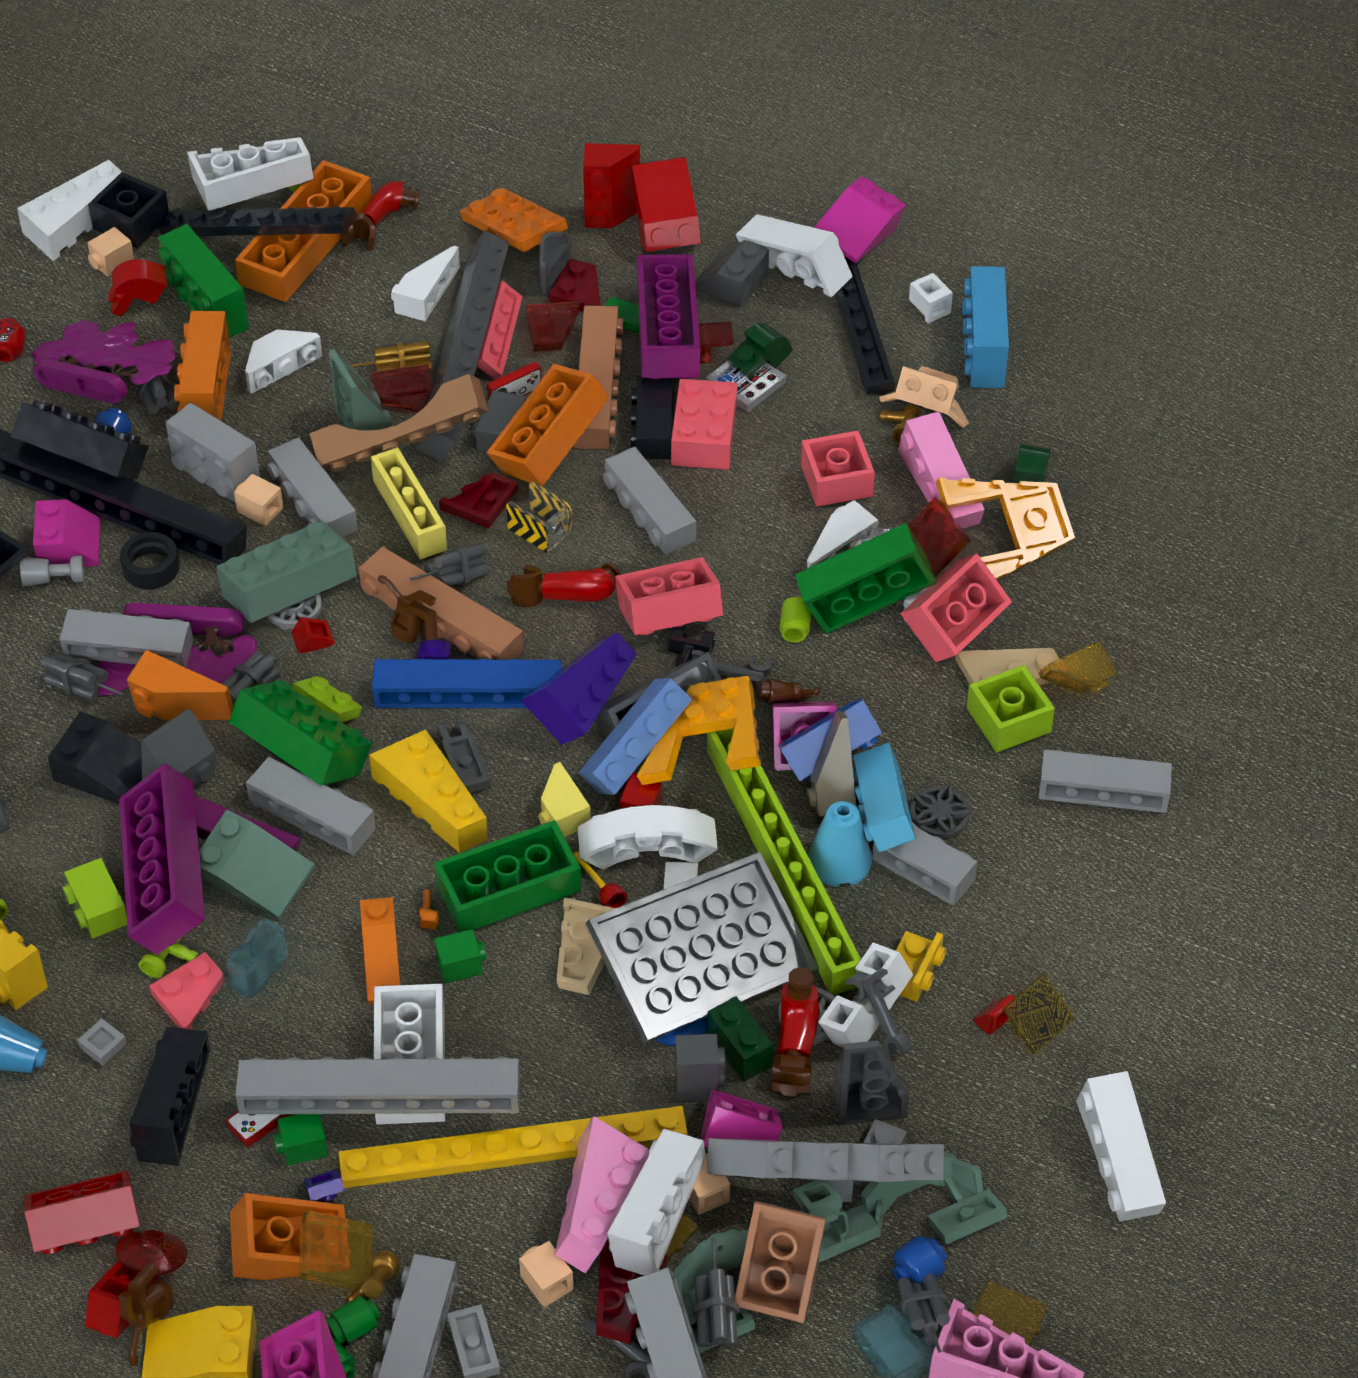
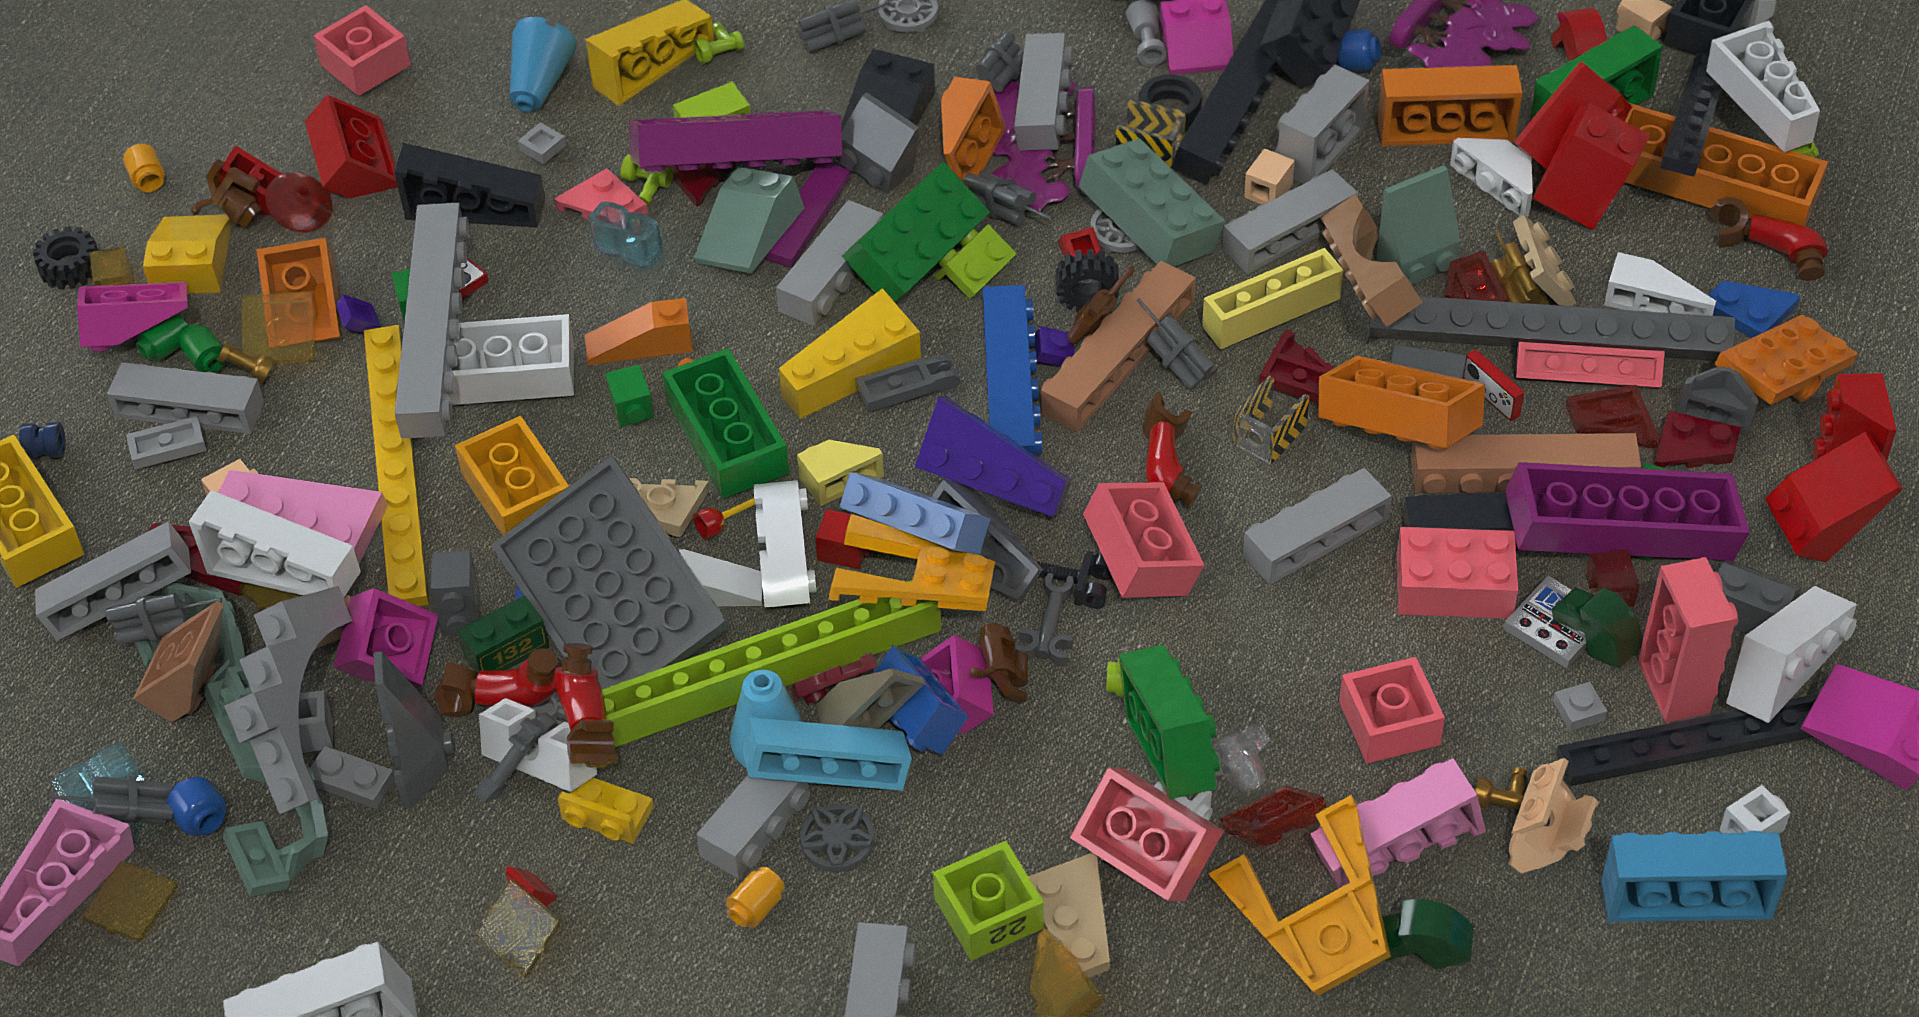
camera: 90 degrees right, 0 degrees up
white slope [807,500,878,568] -> none
none -> light orange brick [455,416,569,536]
none -> piece [554,643,619,767]
none -> light orange brick [726,867,785,927]
none -> dark red wing [790,652,877,706]
none -> black tyre [1056,249,1120,312]
none -> clear piece [1116,100,1186,170]
none -> tan wing [1513,214,1576,306]
none -> red slope [1514,61,1633,171]
none -> red slope [1532,103,1650,230]
none -> light grey plate [1553,682,1607,731]
none -> coral brick [1638,557,1738,723]
none -> blue wing [1708,281,1801,338]

